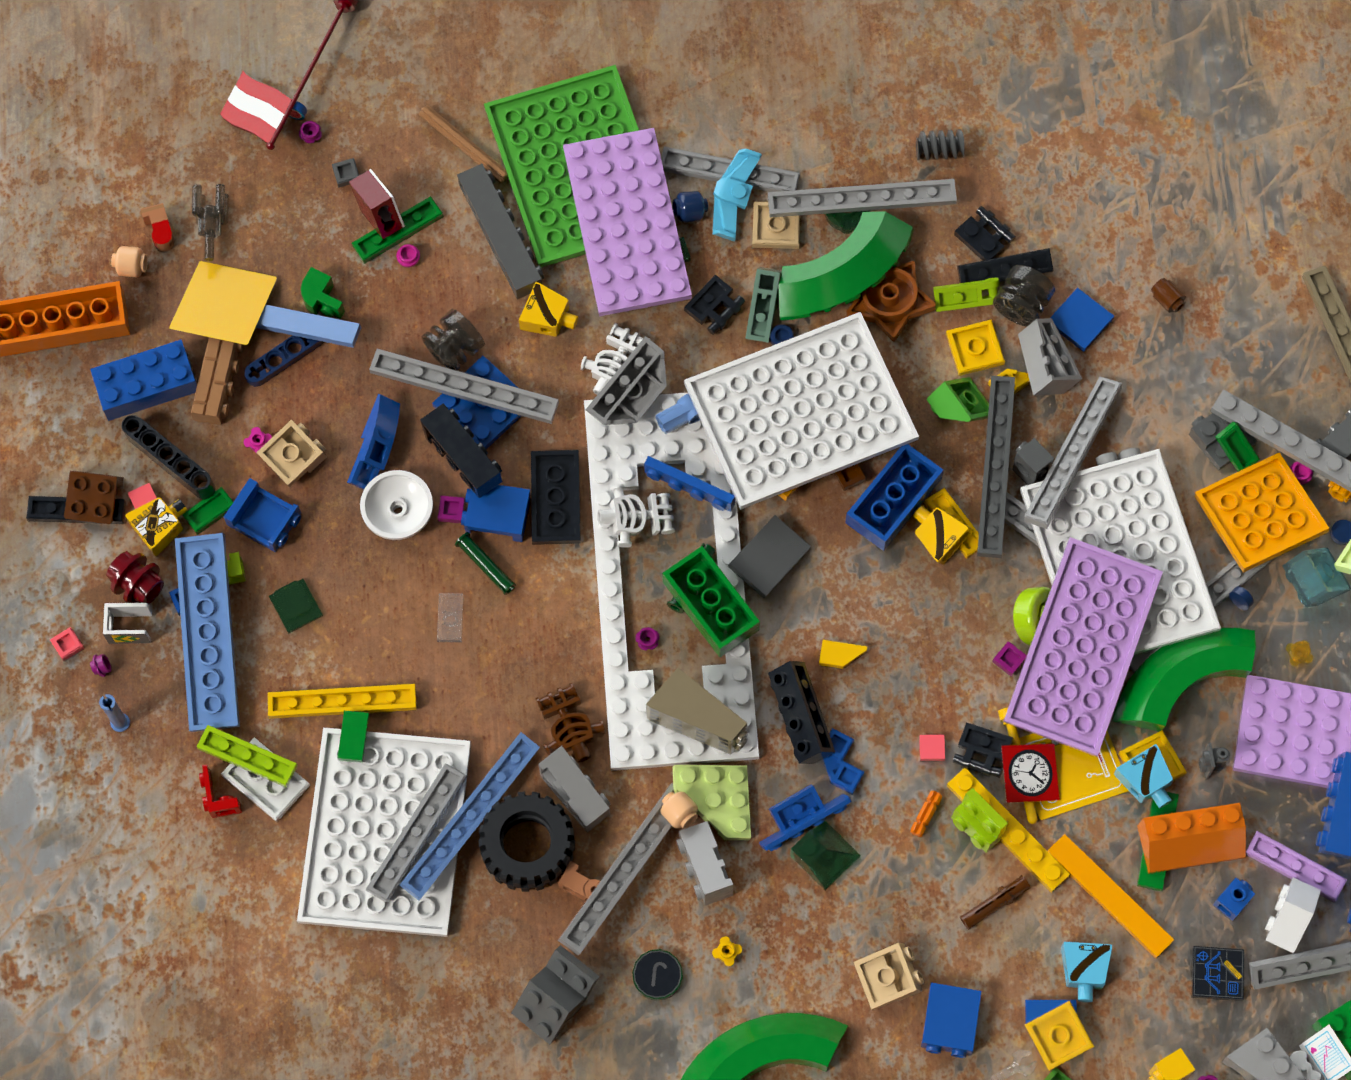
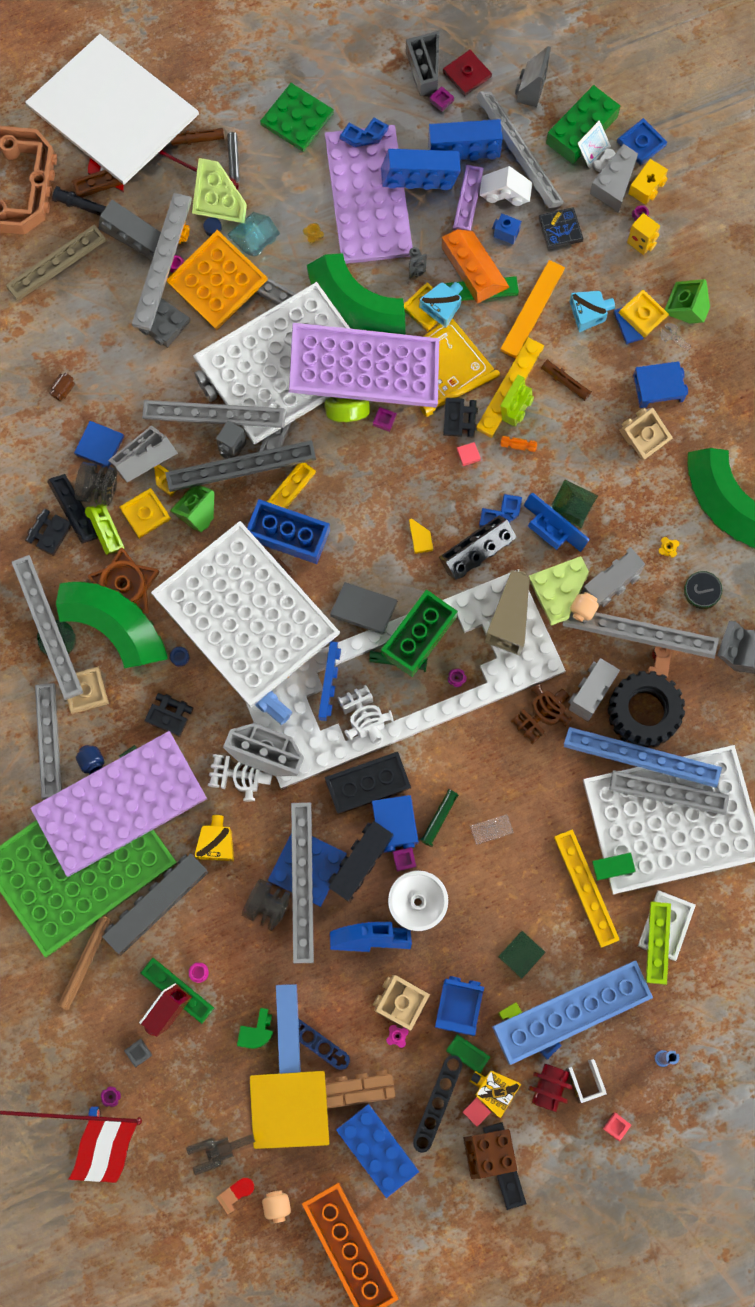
camera: 110 degrees left, 5 degrees up
magenta plate [90,654,112,677] -> none
red bracket [199,765,242,818] -> none
medium azure plate [713,149,762,242] -> none
sand green slope [745,267,781,343] -> none
yellow torso [913,506,974,565] -> none
sticker [1001,744,1060,803] -> none
green tile [1215,422,1260,472] -> none
dark blue tile [1229,586,1254,611] -> none

